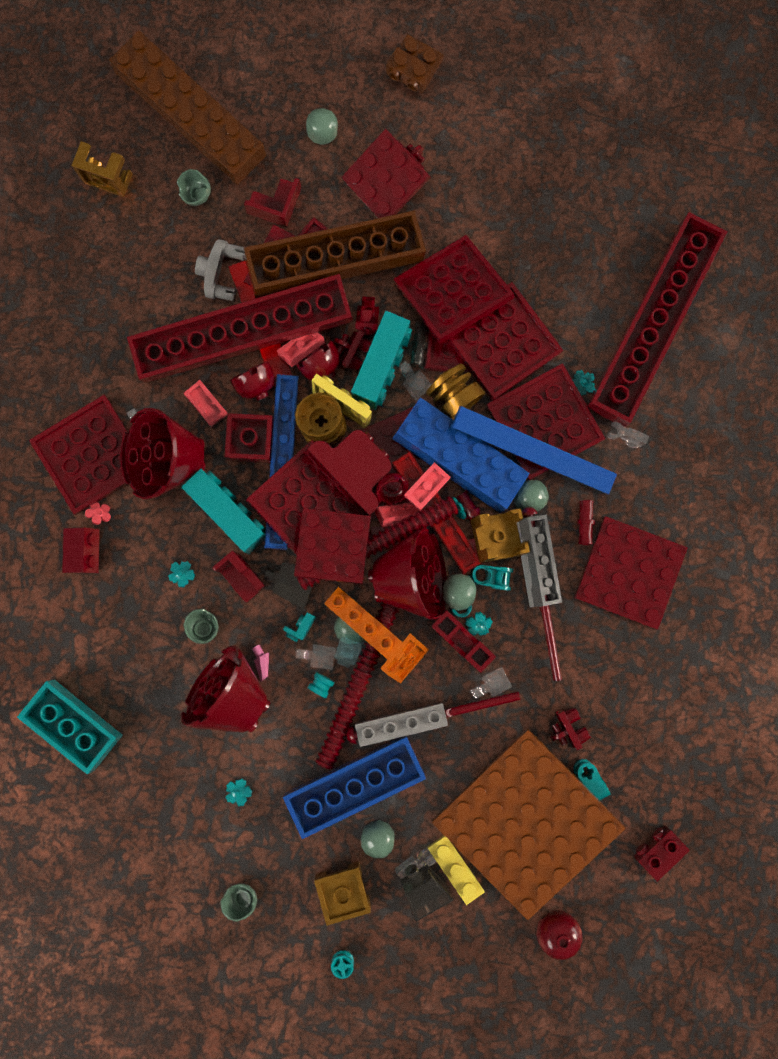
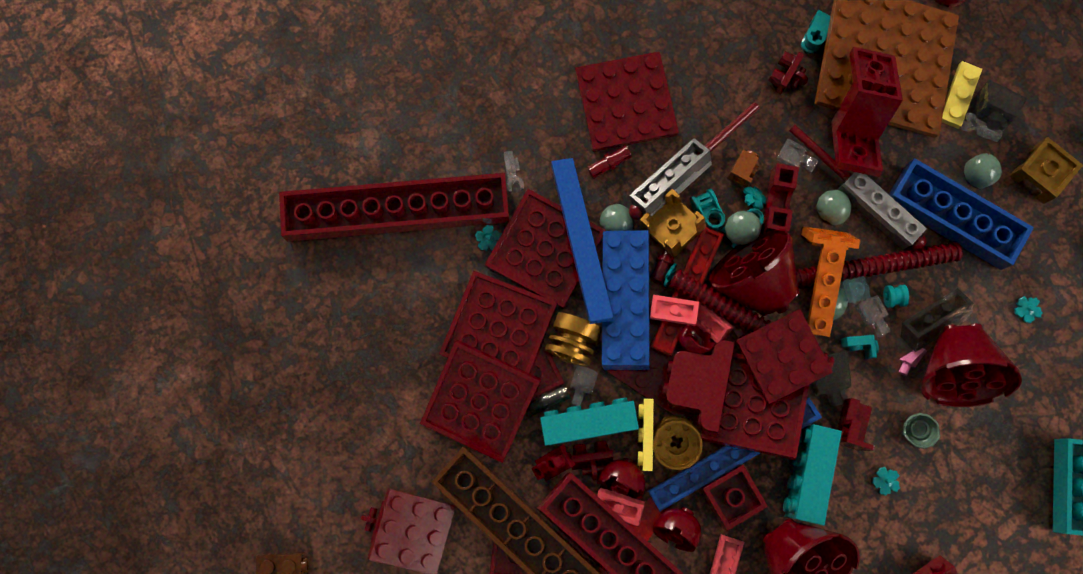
camera: 120 degrees left, 5 degrees down
none -> dark orange brick [727,150,759,187]
none -> sand green hair [816,190,852,225]
none -> dark red bracket [831,47,903,177]
none -> clear smoke brick [900,288,974,352]

